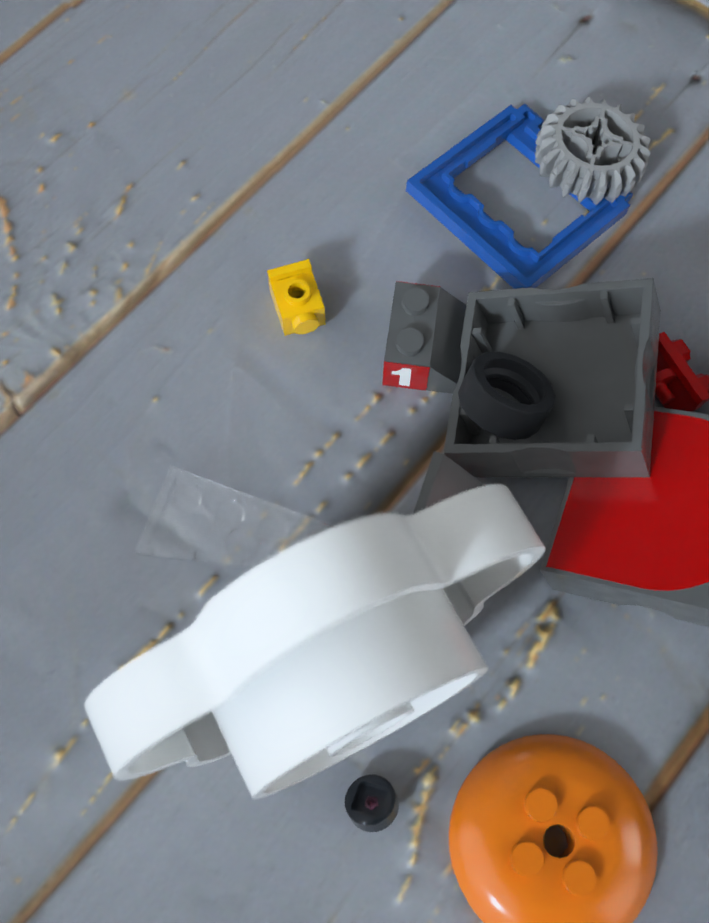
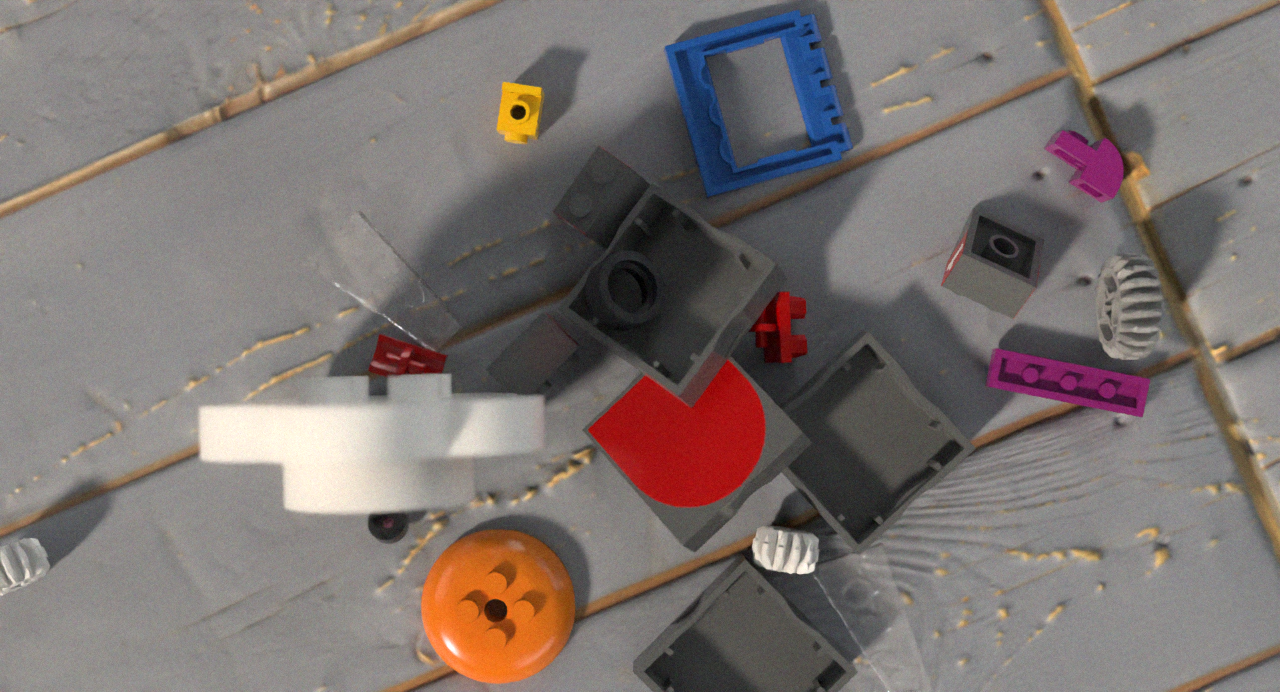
camera: 30 degrees right, 20 degrees up
light grey gear [535,96,651,205] -> none

